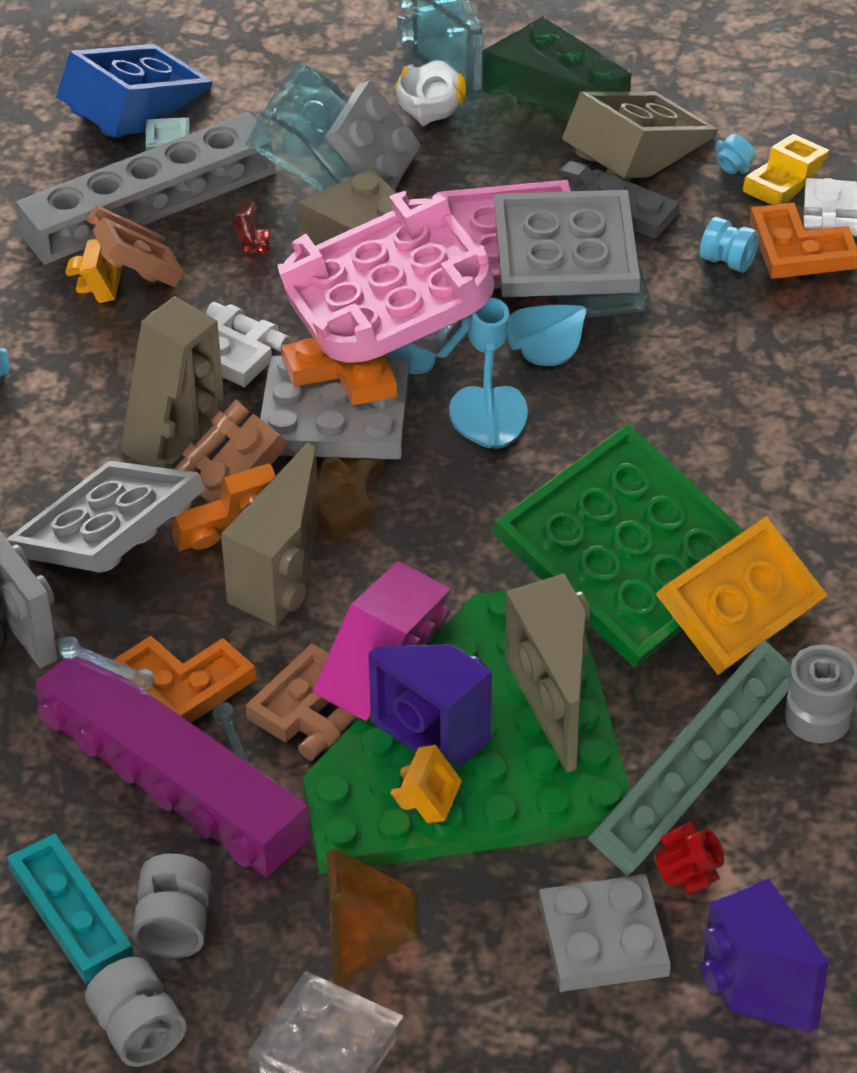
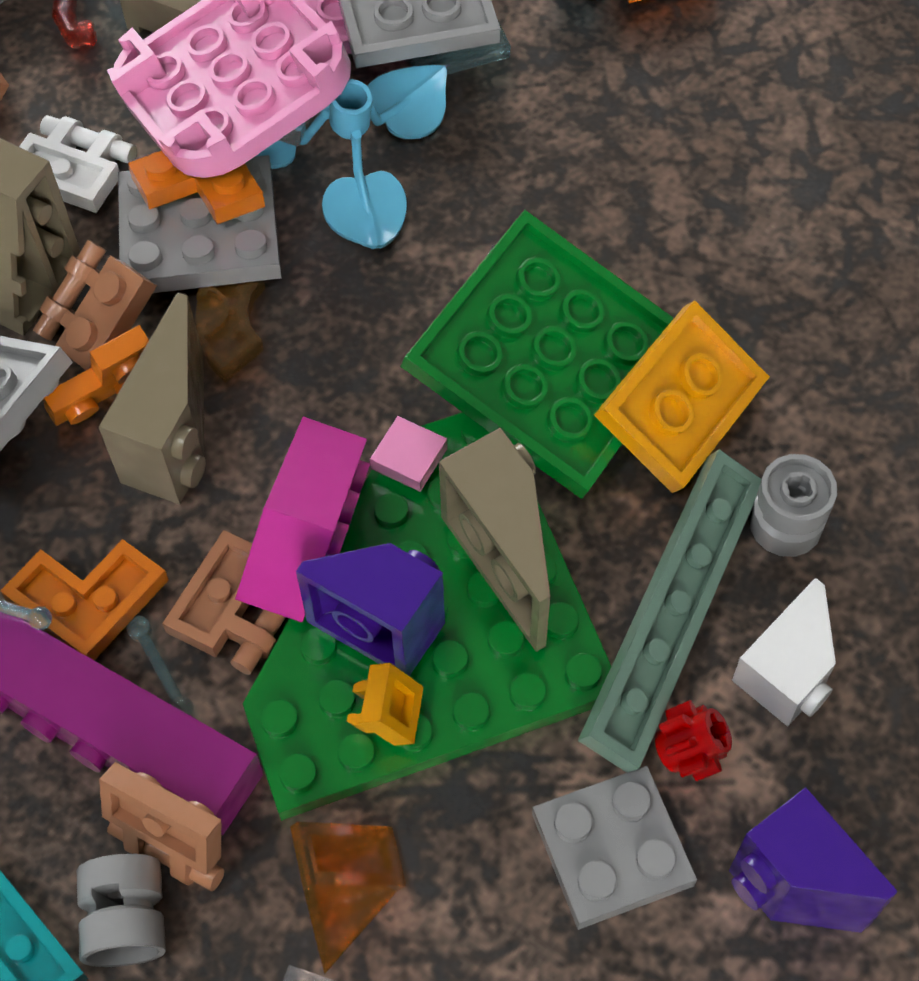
camera: 10 degrees left, 15 degrees up
none -> nougat plate [99,762,225,891]
none -> bright pink tile [370,416,447,492]
none -> white slope [732,578,836,727]

